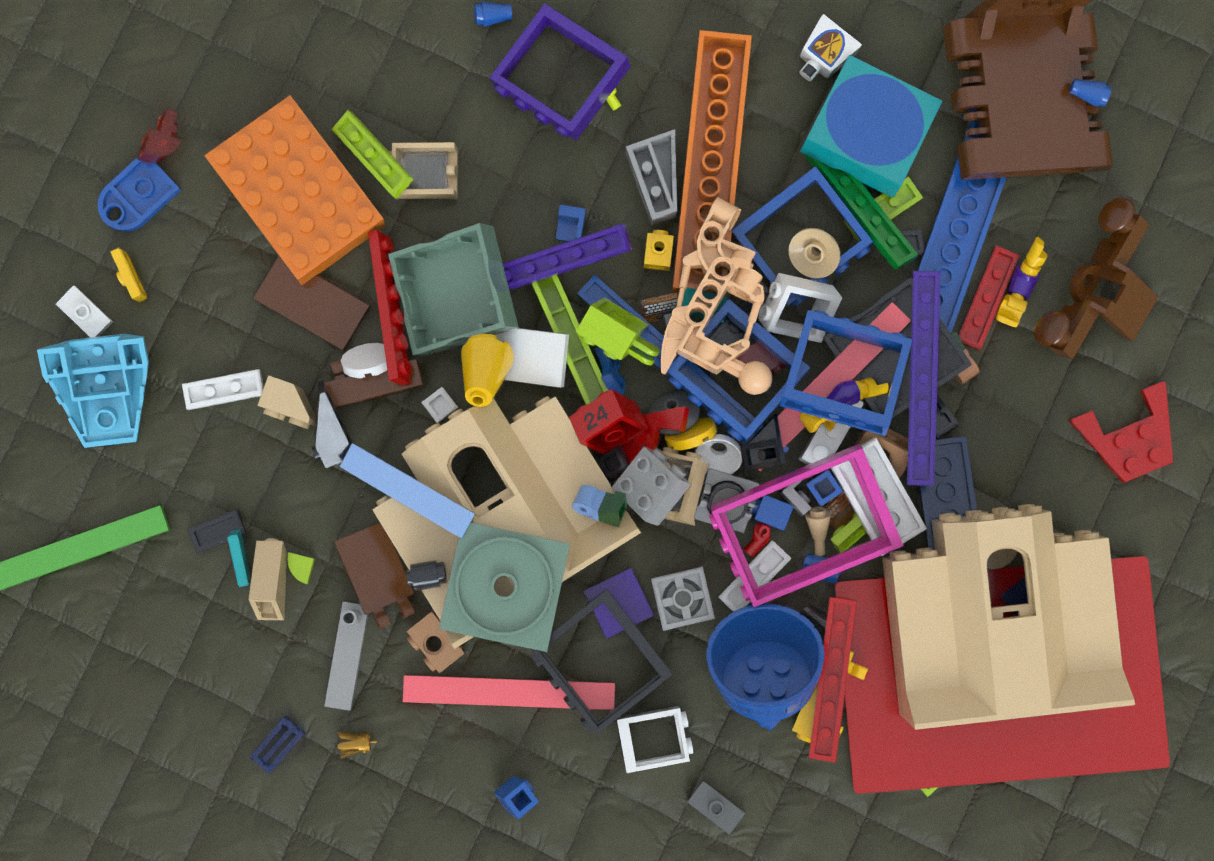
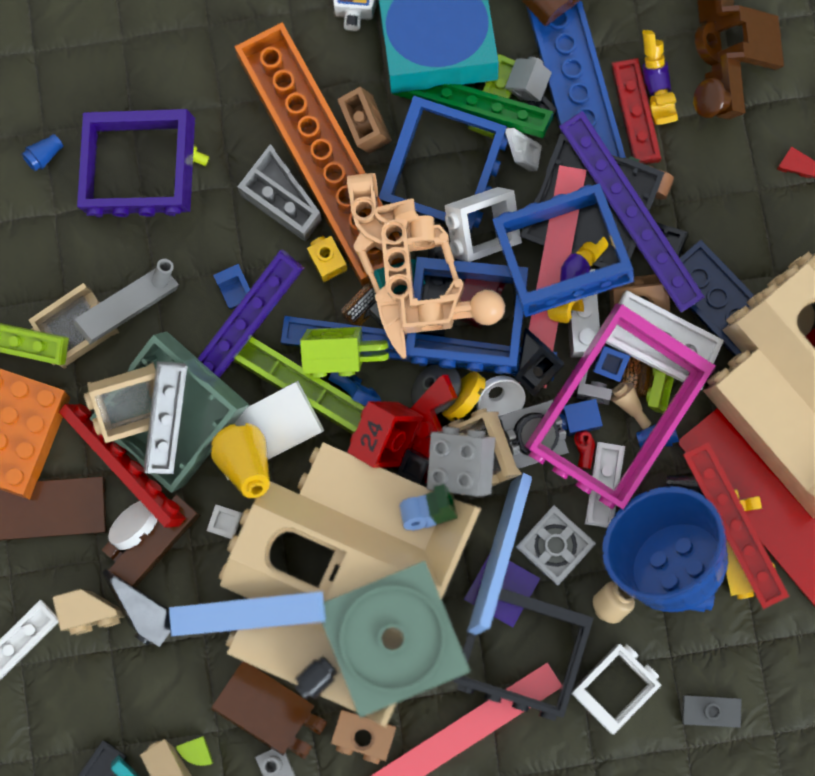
camera: 30 degrees left, 5 degrees down
tan dish [789,228,840,278] -> none
none -> light grey piece [73,259,179,345]
none -> window [84,362,156,443]
none -> tile [144,361,187,474]
none -> medium nougat brick [337,86,392,153]
none -> light blue tile [467,473,532,635]
none -> light grey brick [505,57,552,102]
none -> white tile [506,128,542,171]
none -> tan head [592,581,635,624]

